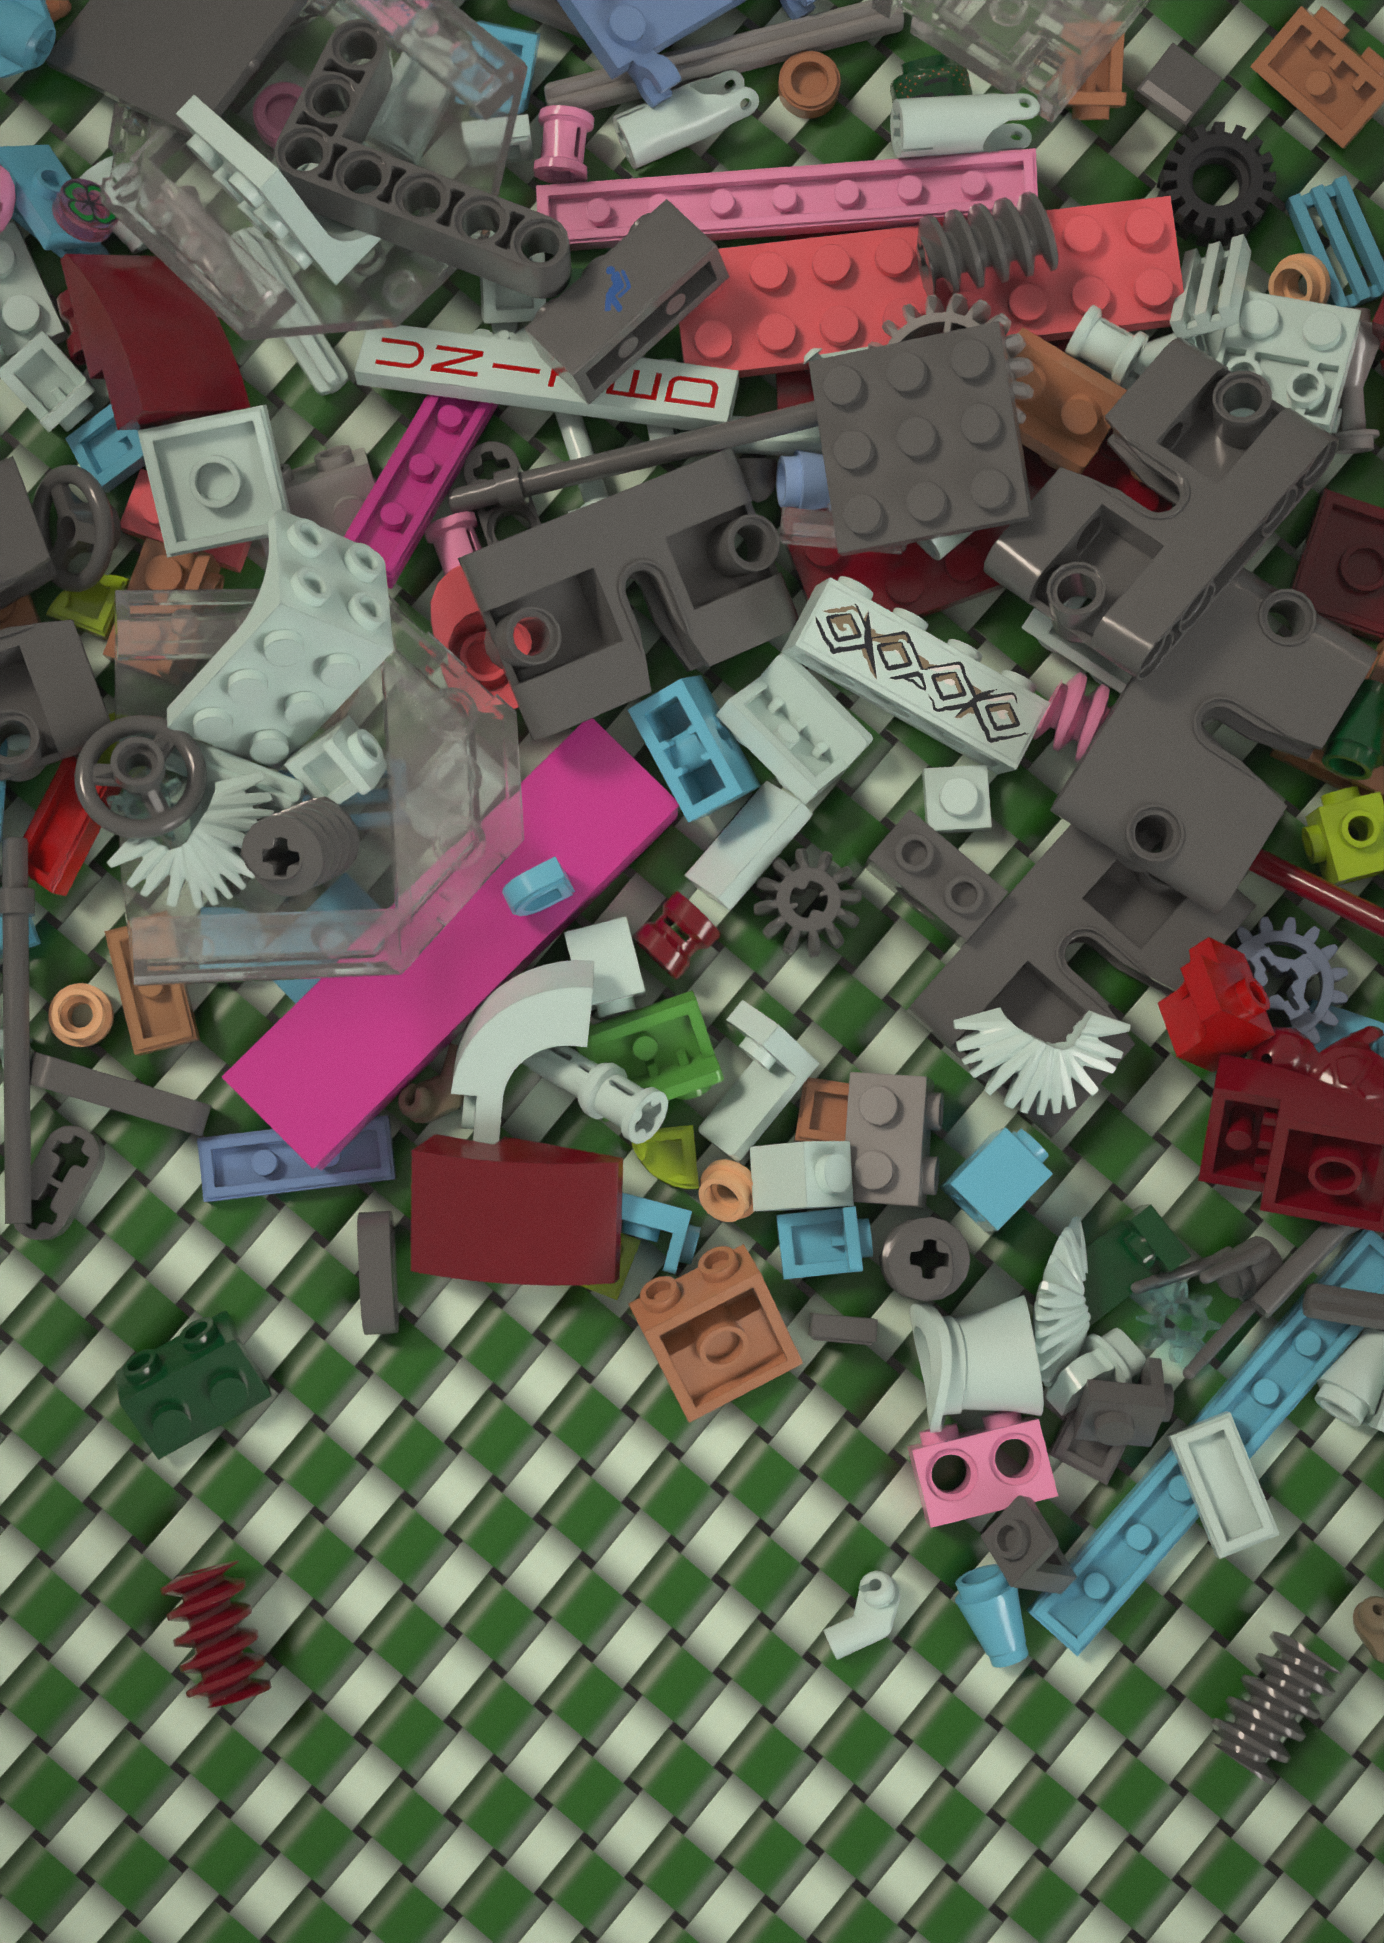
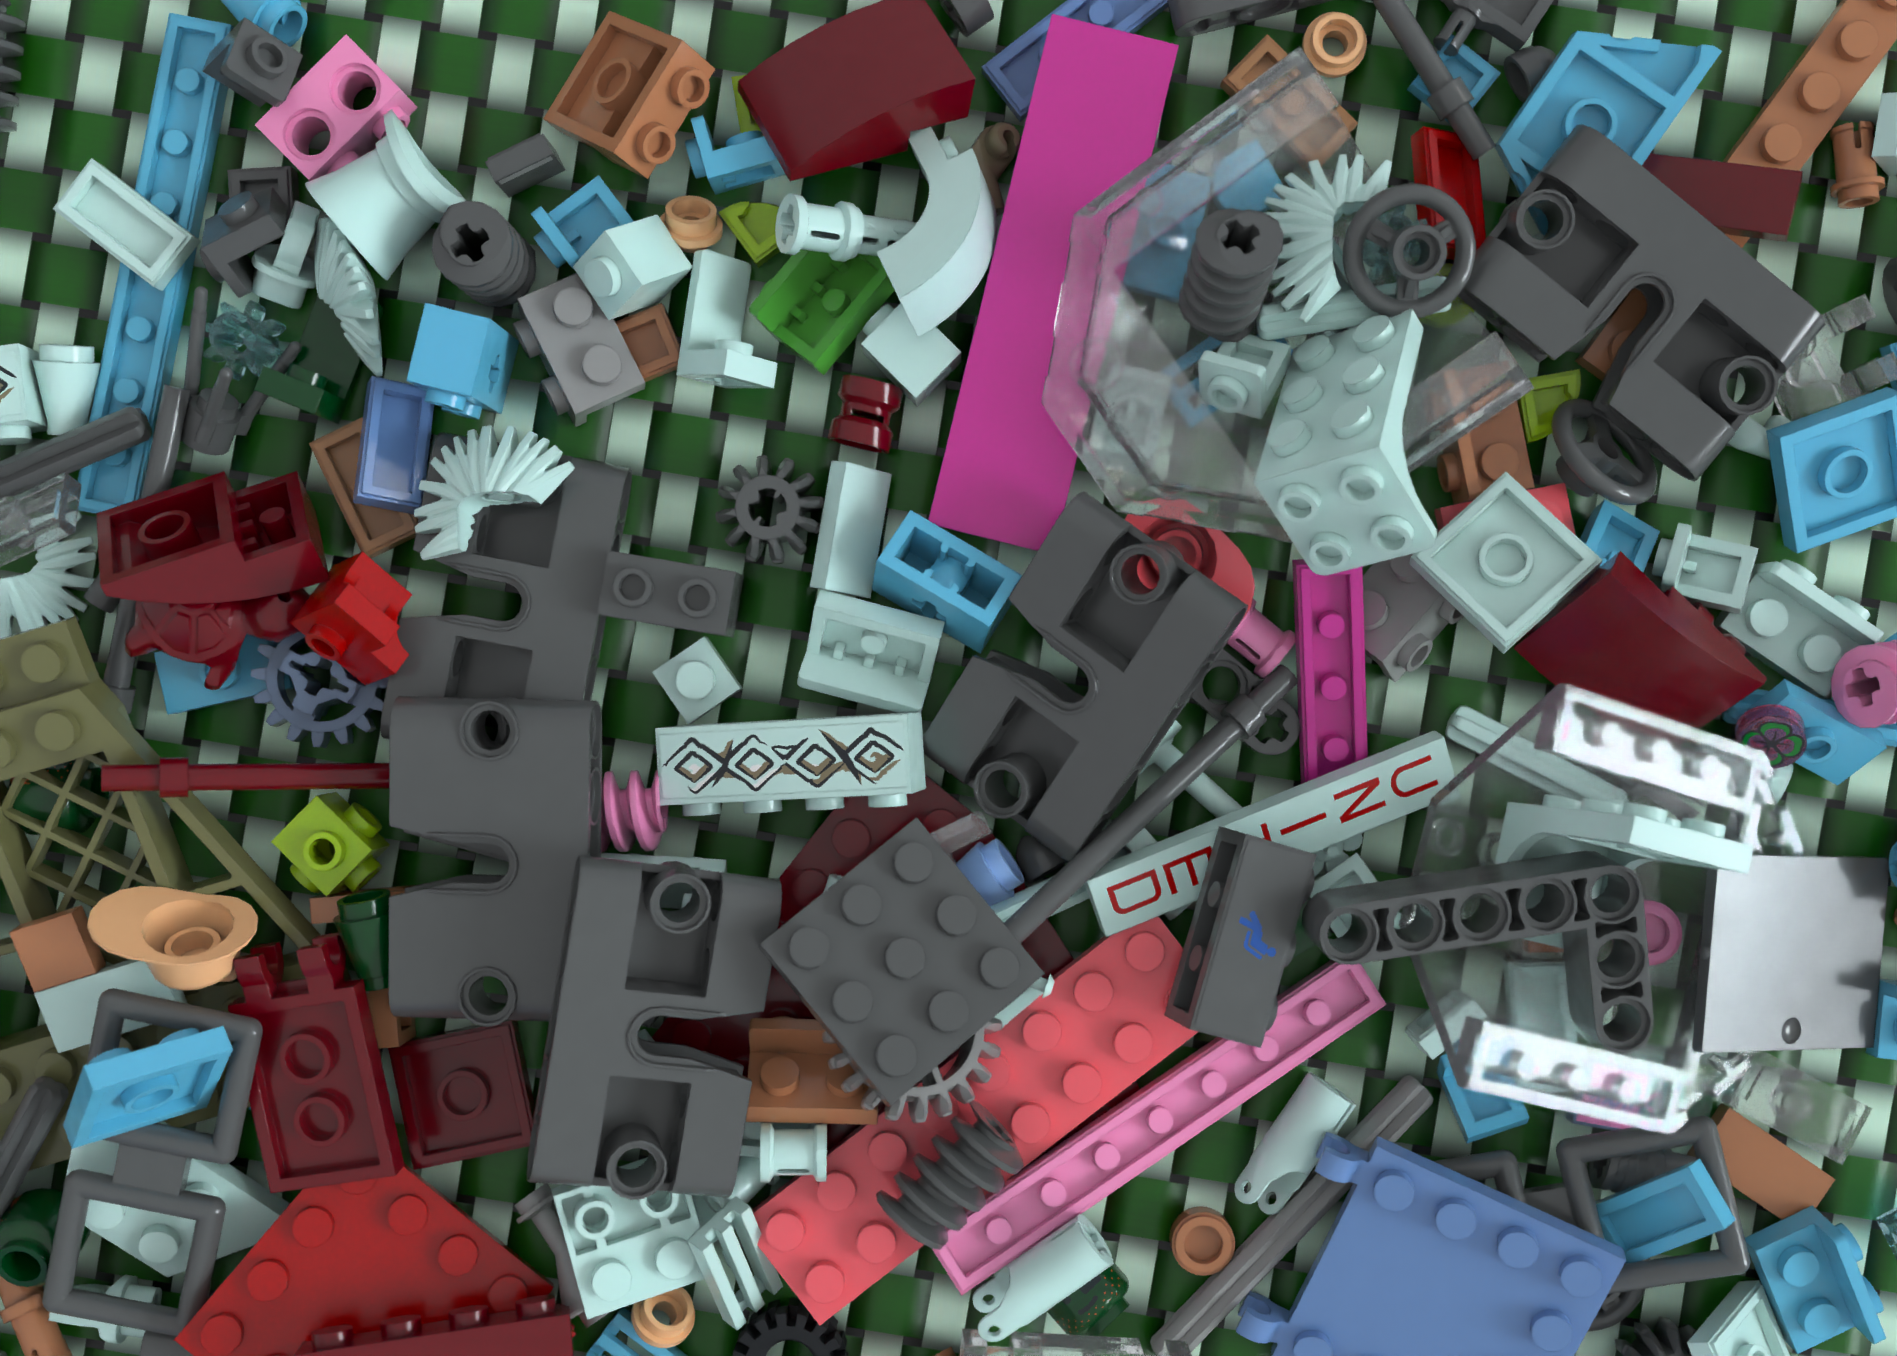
camera: 150 degrees right, 5 degrees up
medium azure tile [502,857,575,916] -> none
bright pink bush [533,105,595,184] -> none
none -> medium nougat plate [309,417,419,559]
none -> medium blue tile [353,376,434,514]

